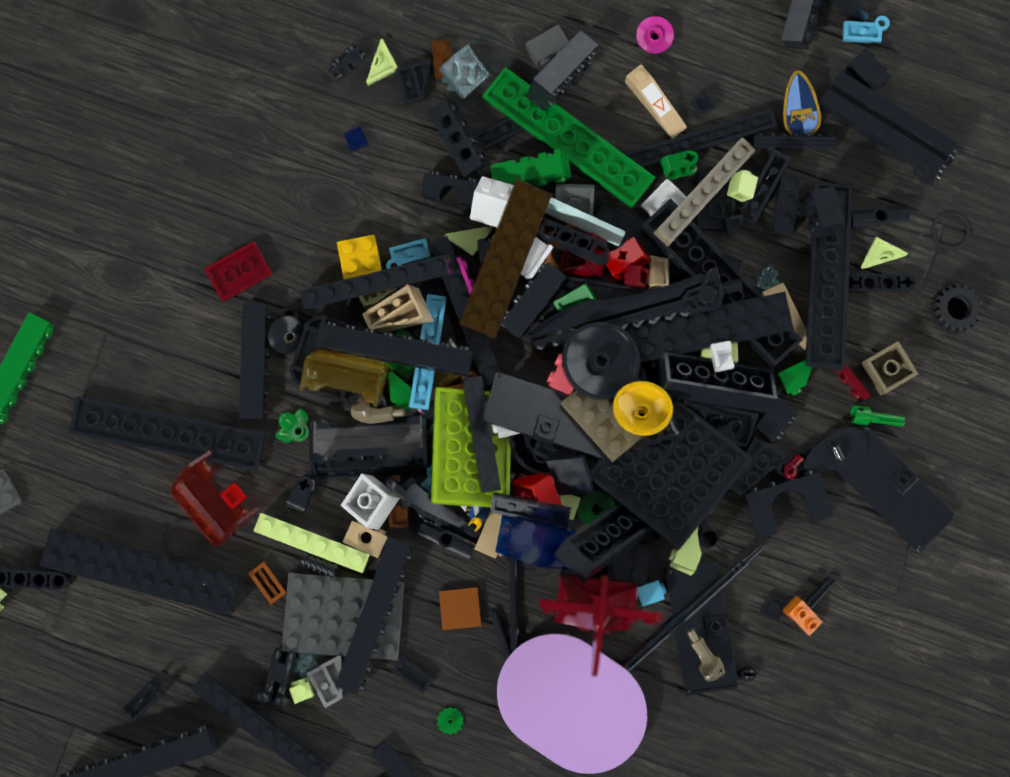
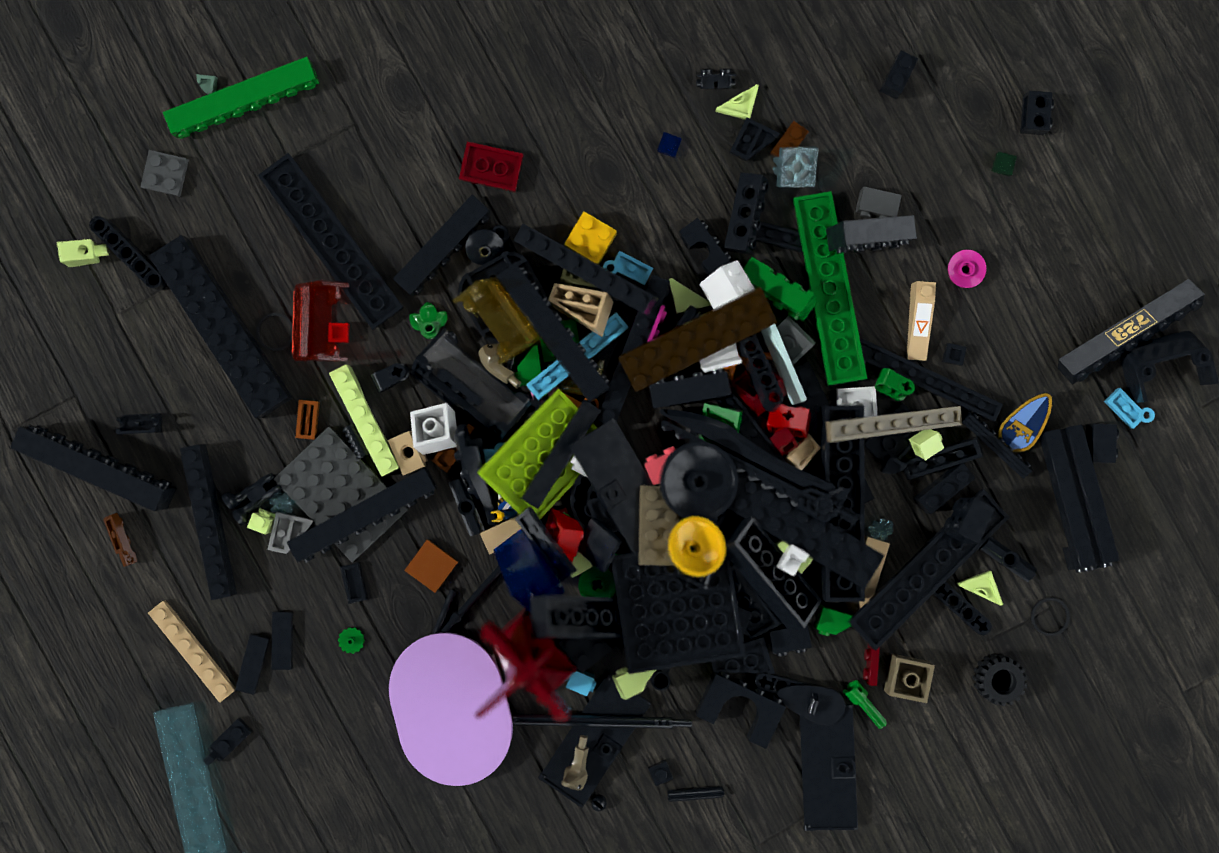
camera: 45 degrees right, 5 degrees up
orange plate [783,596,822,636] -> none
dark red arm [784,454,804,480] -> none

